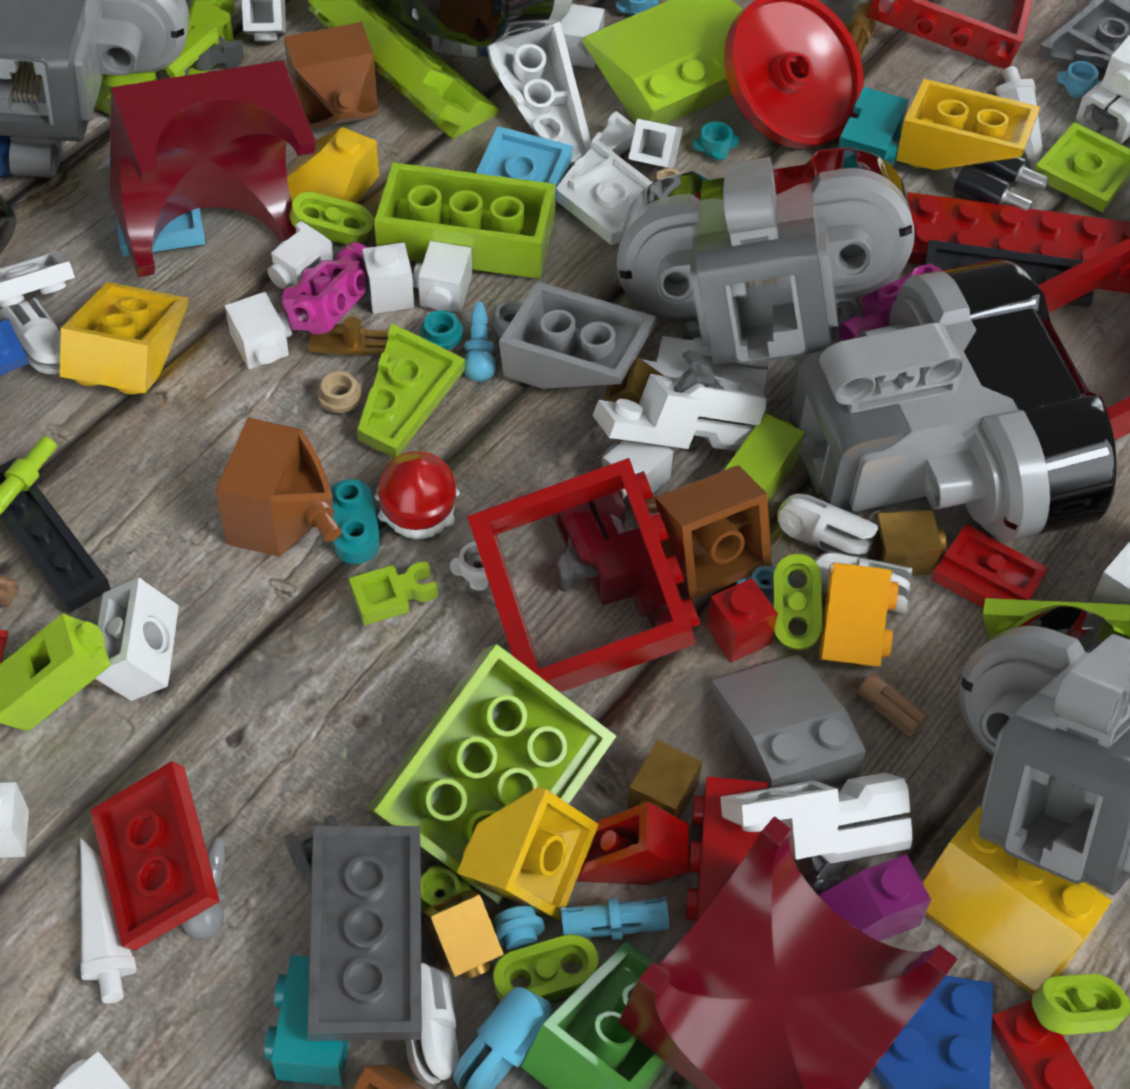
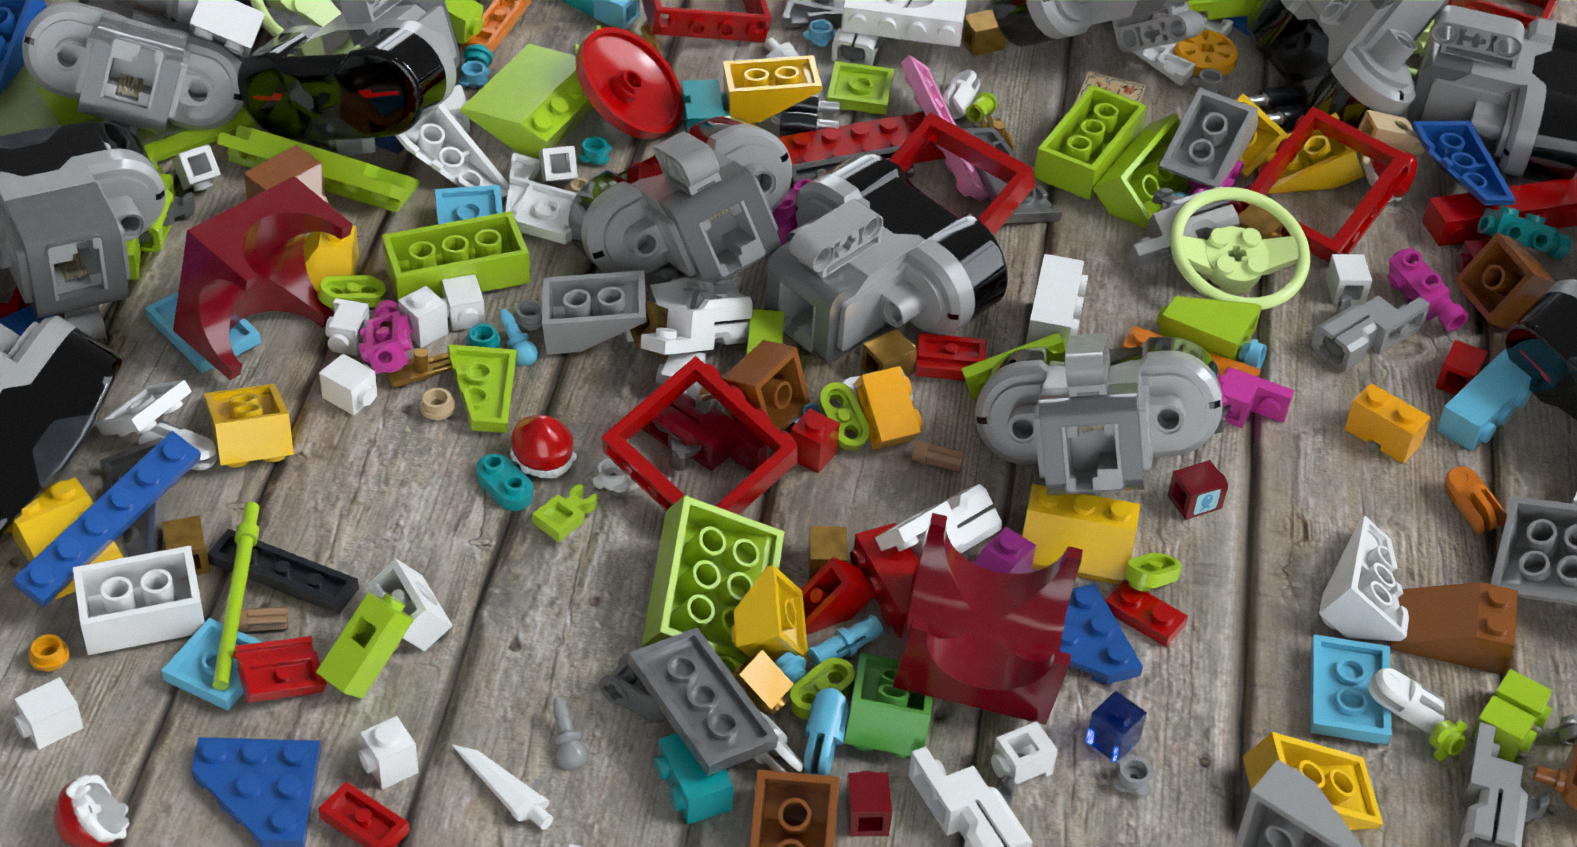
camera: 30 degrees left, 10 degrees down
red plate [90,761,220,951] -> none
dark orange piece [215,417,341,557] -> none
light grey slope [710,654,866,788] -> none
white arm [777,493,879,559] -> none

